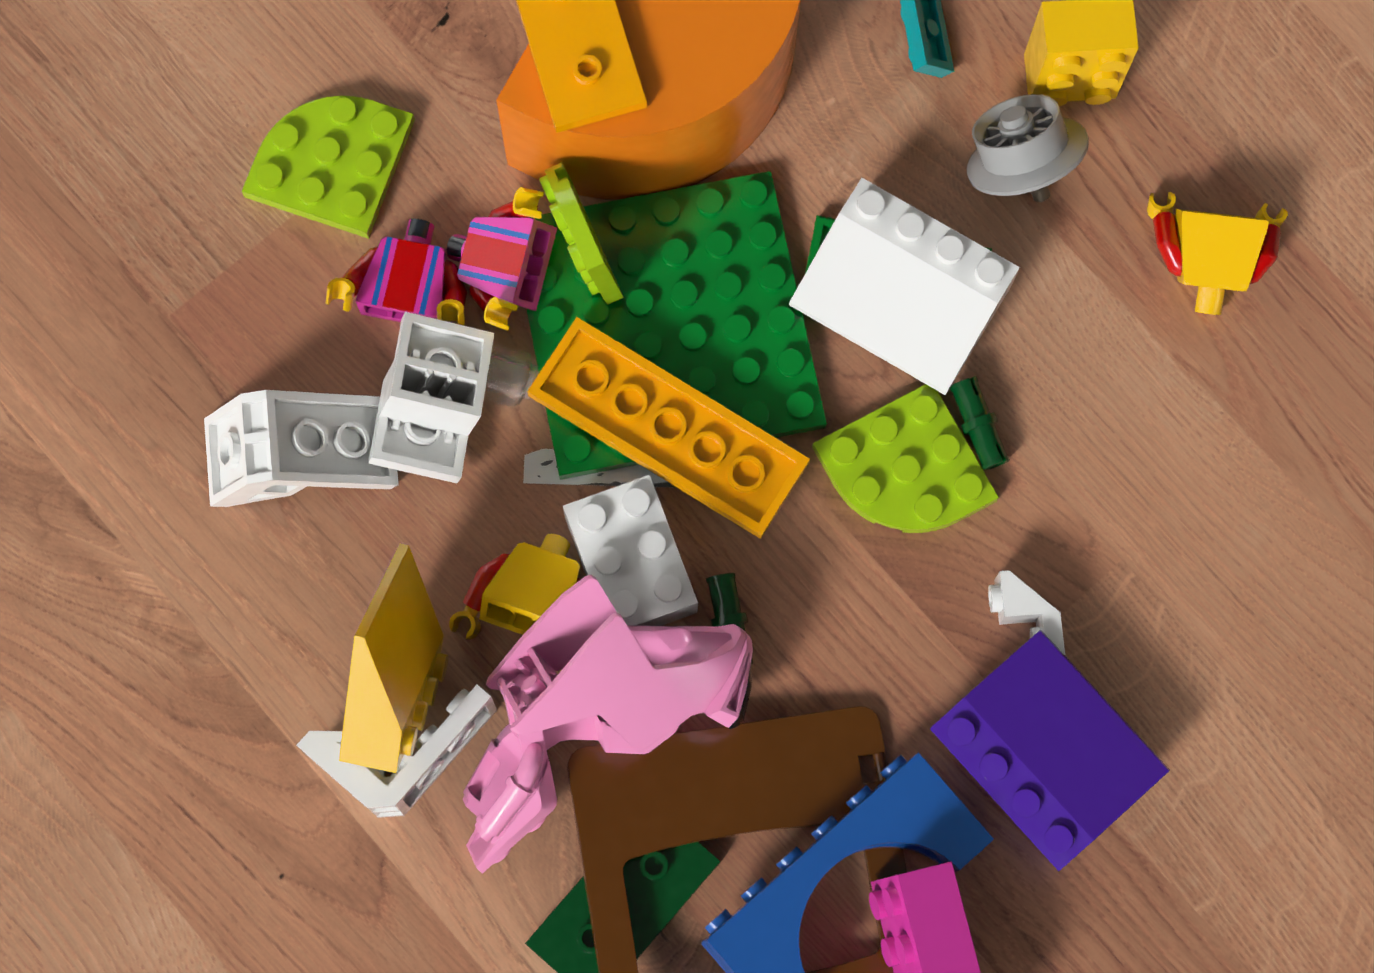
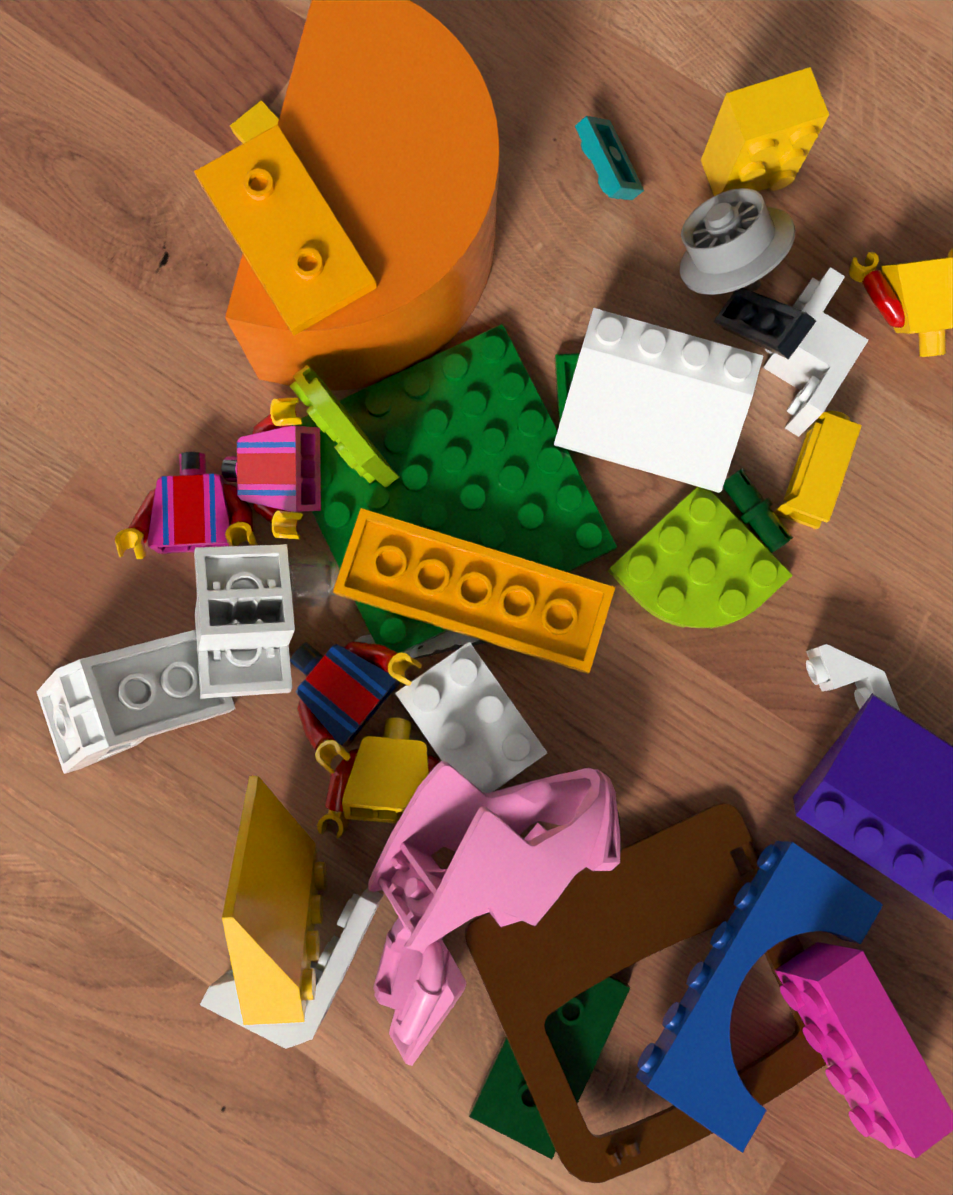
camera: 15 degrees left, 5 degrees up
lime plate [242,96,415,239] -> none
dark green pin [706,573,753,664] -> none
none -> torso [290,641,422,774]
none -> black tile [714,288,816,360]
none -> white bracket [763,267,868,437]
none -> yellow window [774,410,862,529]

